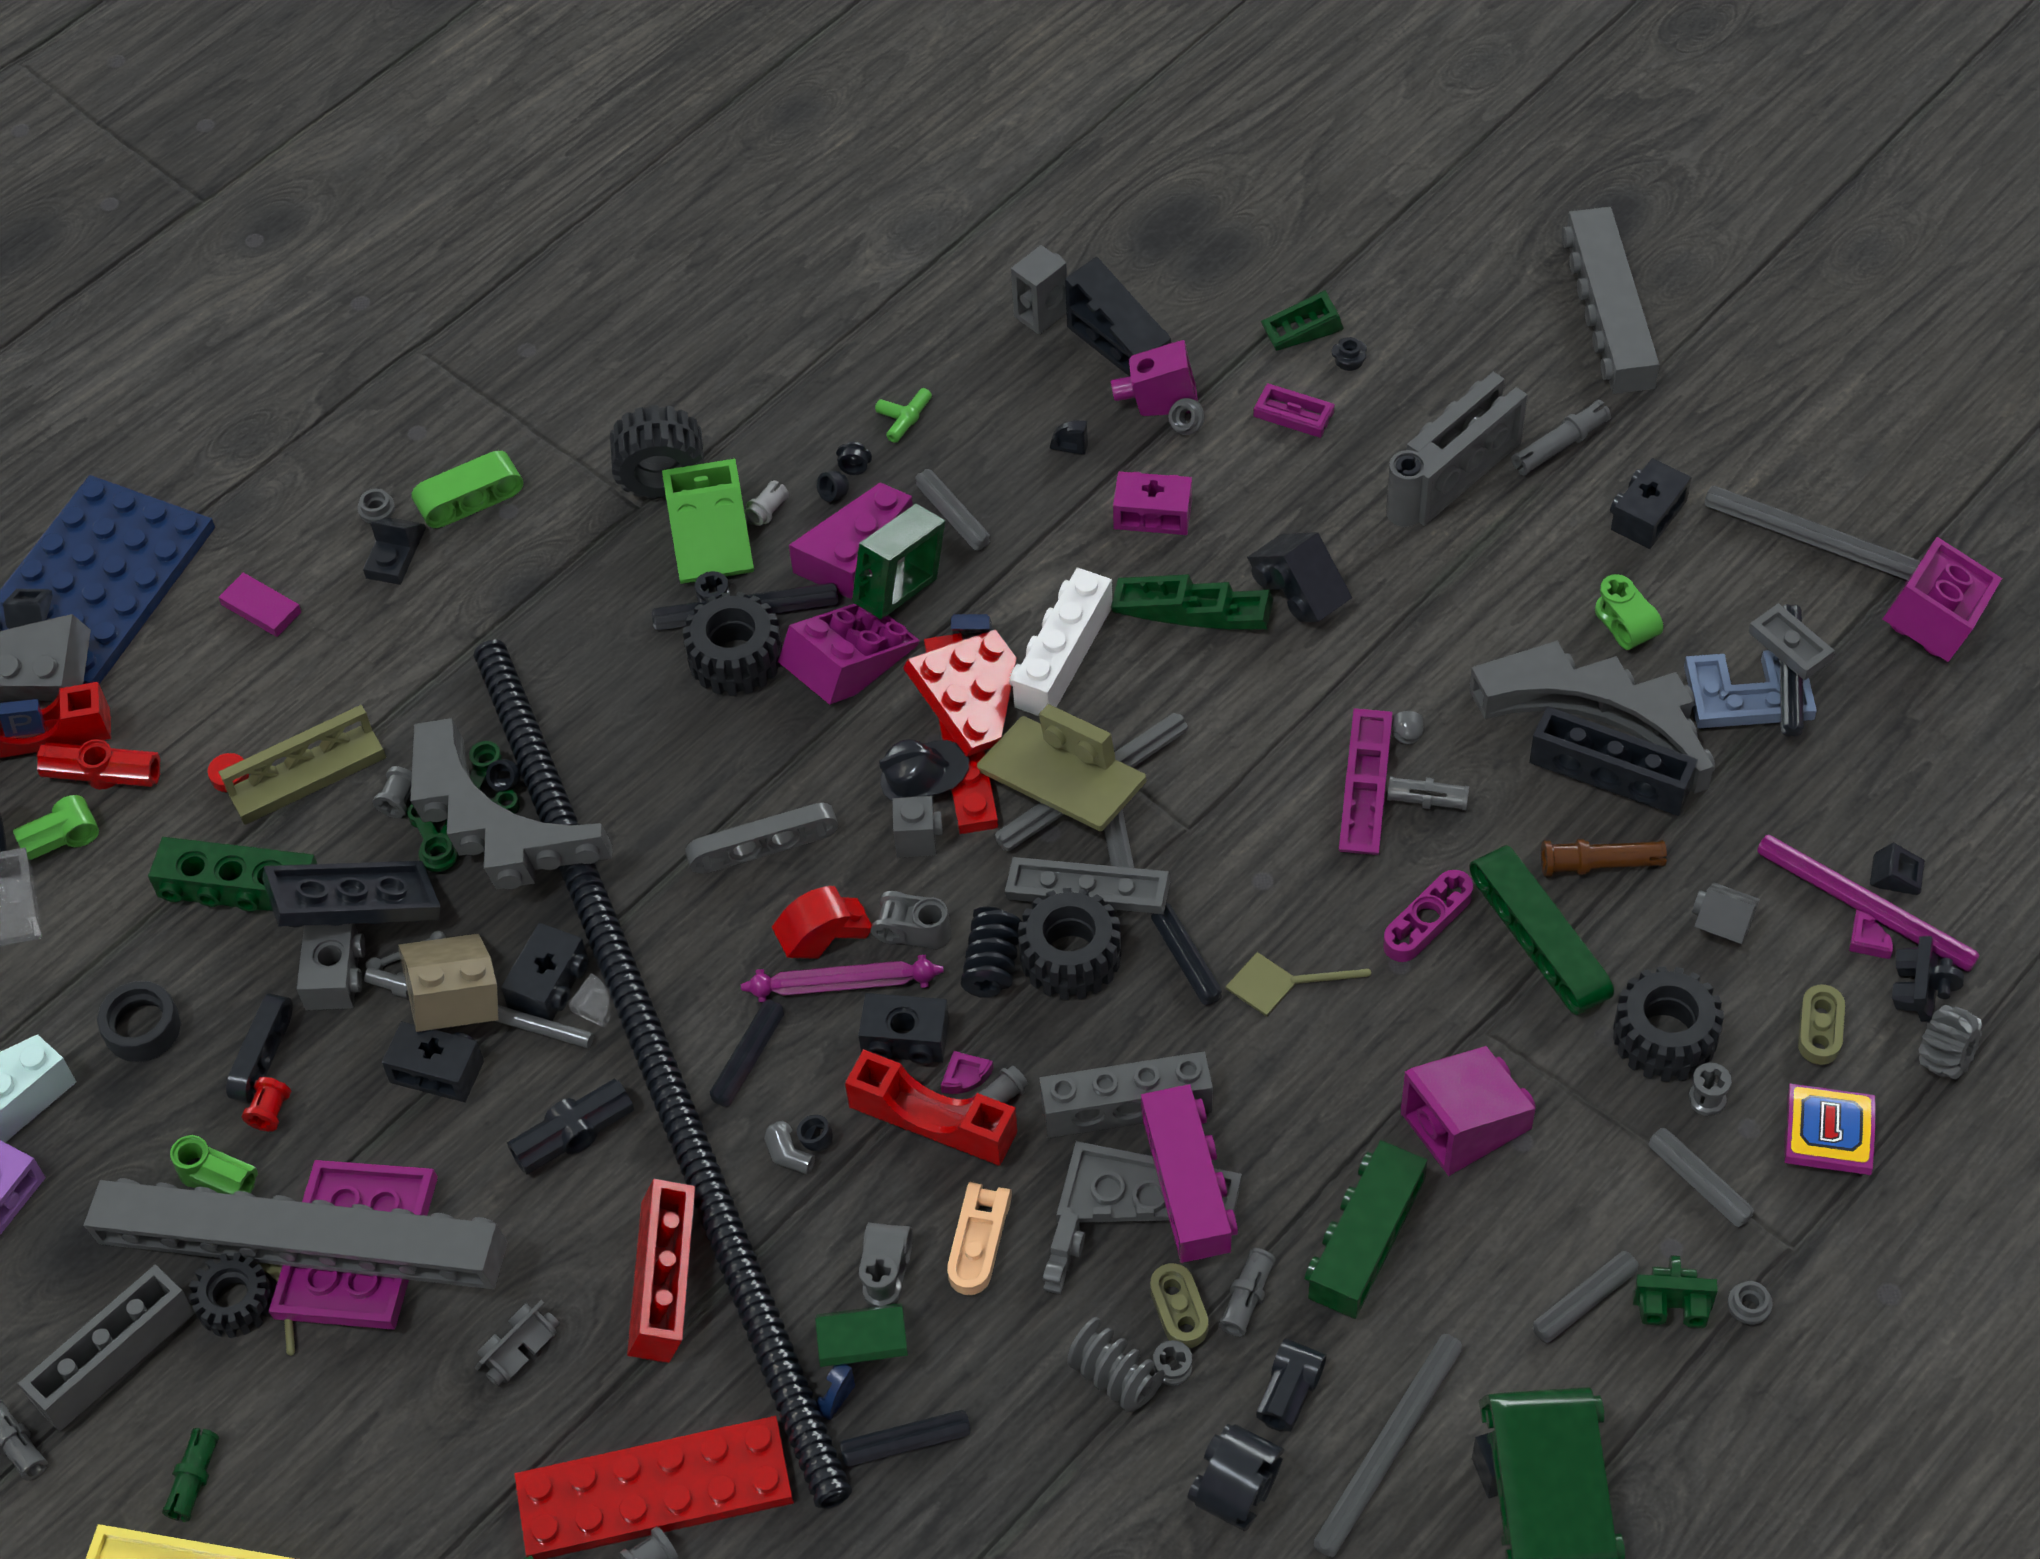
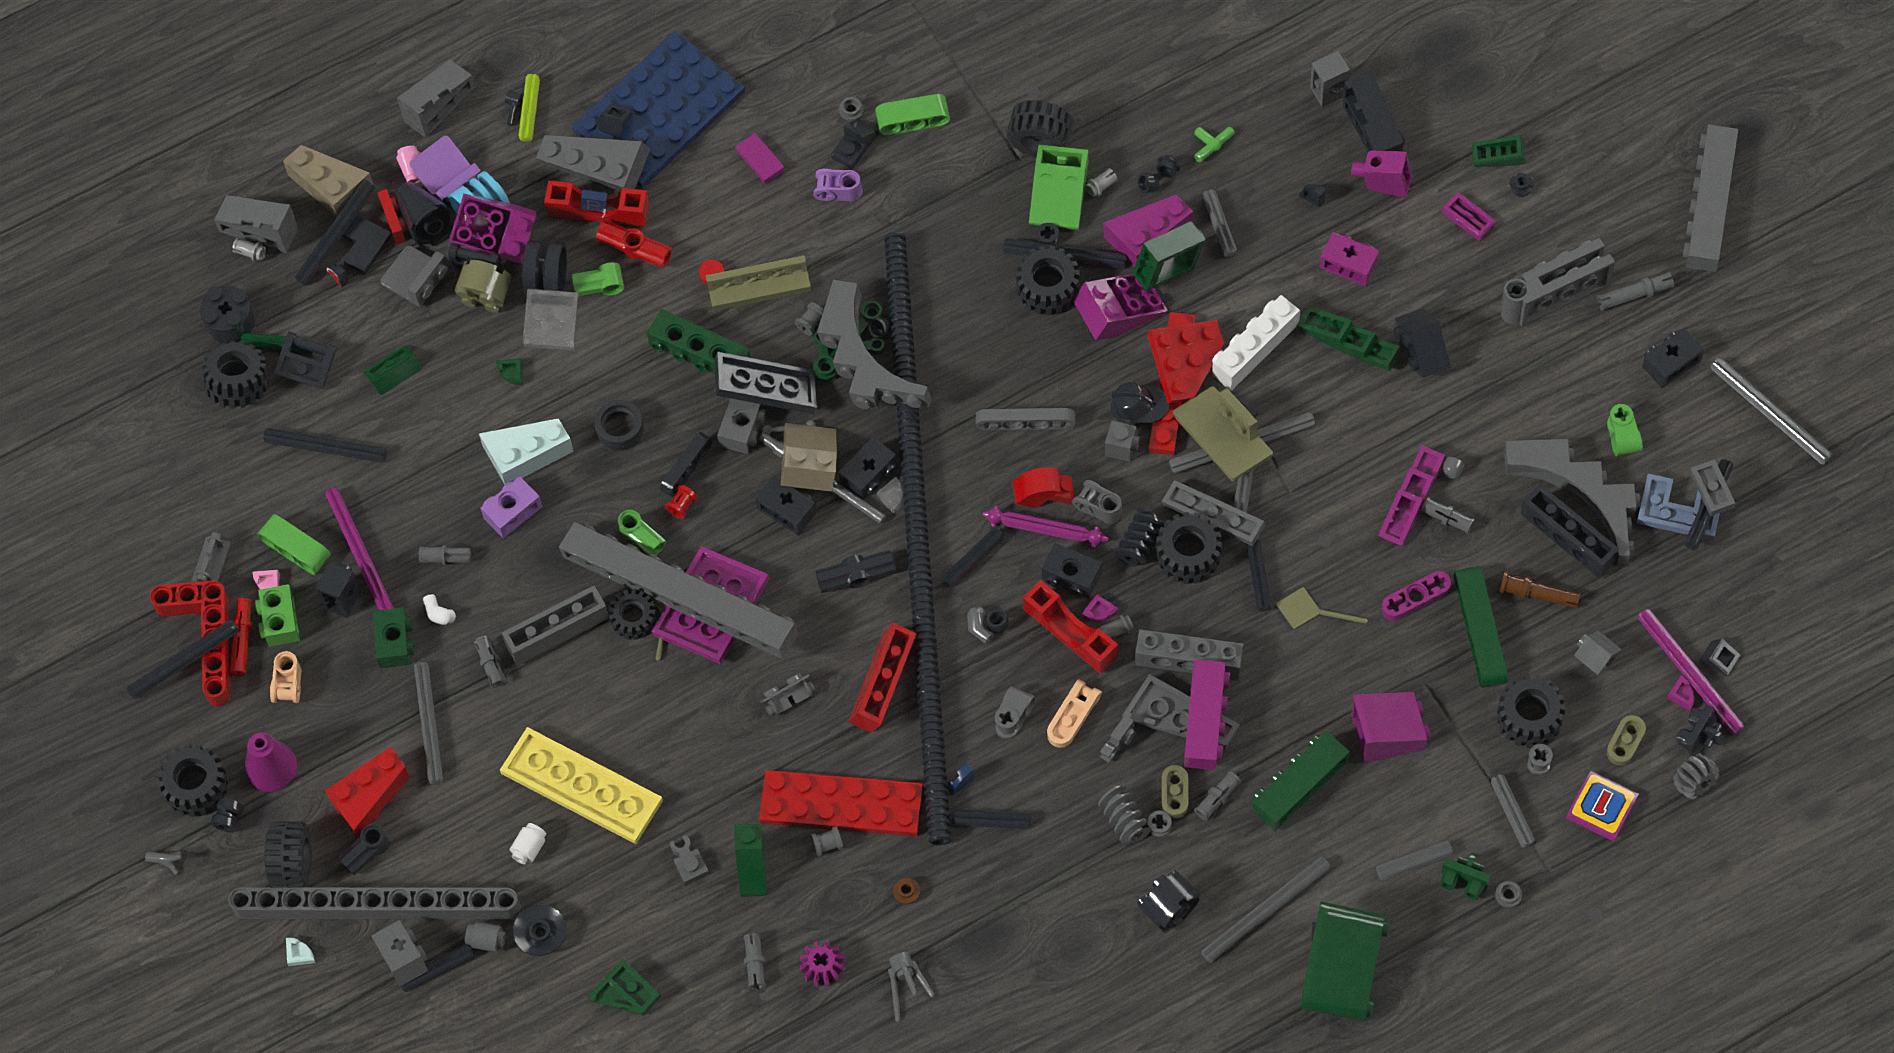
camera: 20 degrees right, 10 degrees up
dark green pin [162,1428,219,1522] -> none
dark green slope [815,1303,908,1367] -> none
dark blue tile [951,614,992,635] -> none
dark grey plate [1168,398,1204,435] -> none
black piece [1256,1338,1327,1432] -> none
magenta slope [1882,537,2002,662] -> none
none -> medium lavender piece [813,169,863,202]

